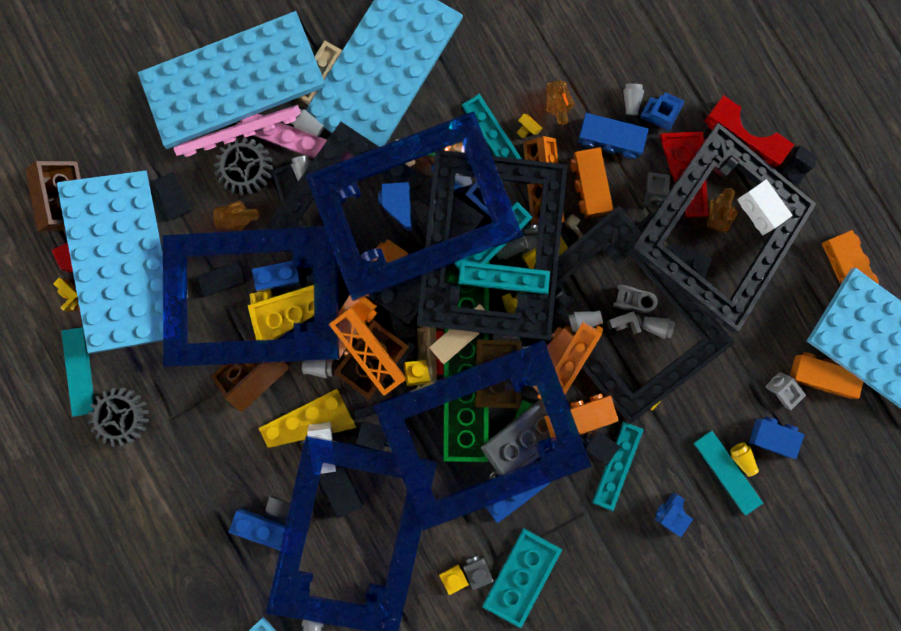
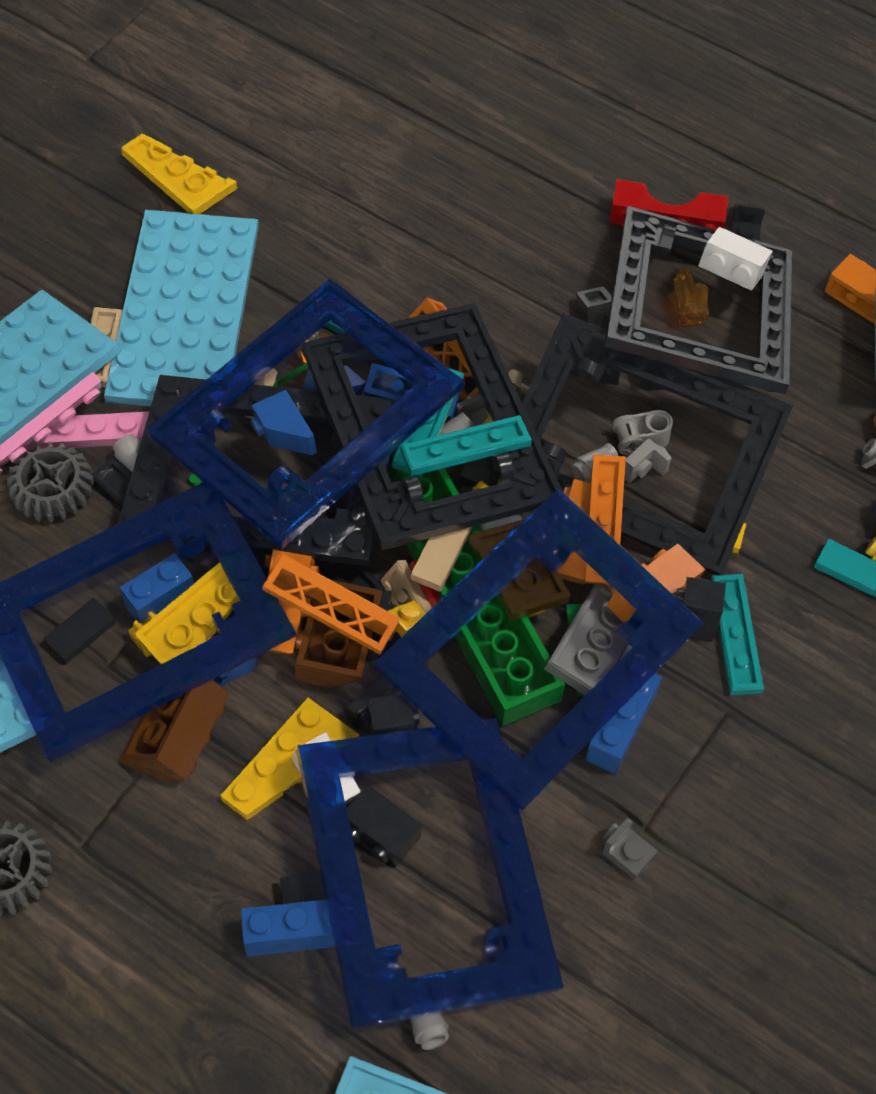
camera: 25 degrees left, 25 degrees down
clear orange rock [214,201,260,231] -> none
light grey cone [291,109,324,137] -> none
light grey cone [302,357,336,379] -> none
yellow plate [439,564,469,595] -> none
teal tile [482,528,562,628] -> none
yellow tile [517,114,543,138] -> none
clear orange rock [545,80,575,126] -> none
orange brick [570,147,613,219] -> none
blue brick [577,113,648,159] -> none
light grey cone [623,84,644,116] -> none
blue brick [641,92,684,131] -> none
light grey cone [642,316,675,339] -> none
blue brick [655,493,693,537] -> none
red wing [659,132,708,218] -> none

